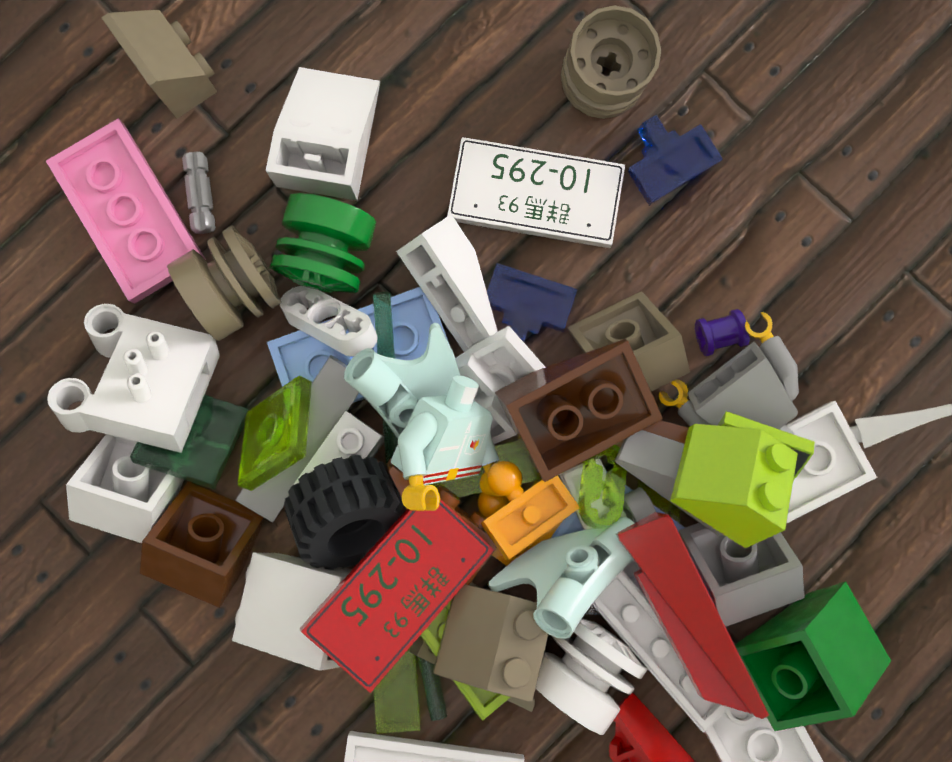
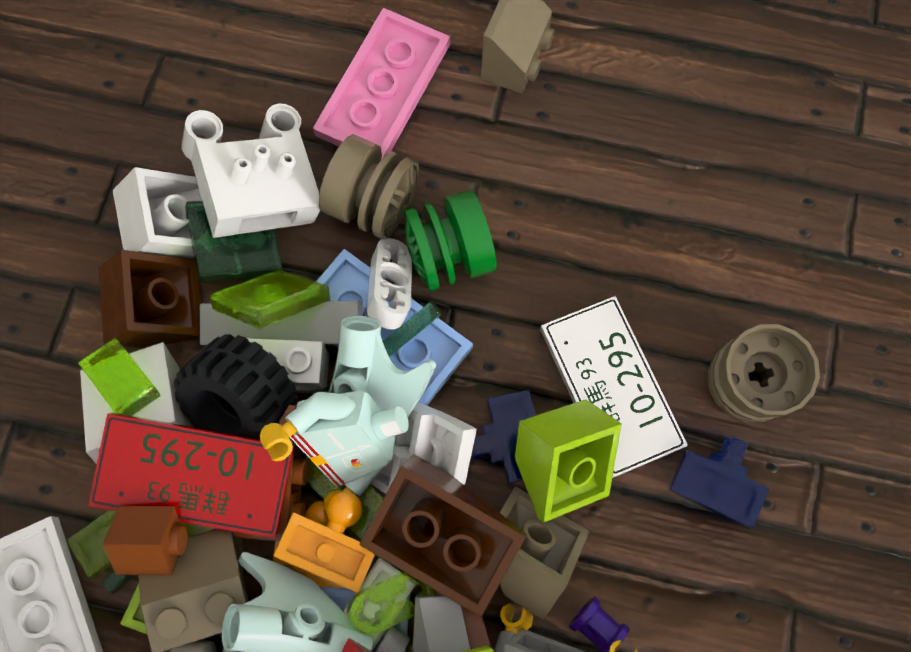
camera: 55 degrees right, 10 degrees down
light grey axle [182,152,216,234] -> none
white slope [266,67,380,201] -> none
white slope [396,214,498,352] -> none
none -> clear neon green tile [78,338,161,416]
none -> dark orange brick [102,506,188,575]
none -> lime slope [515,399,622,523]

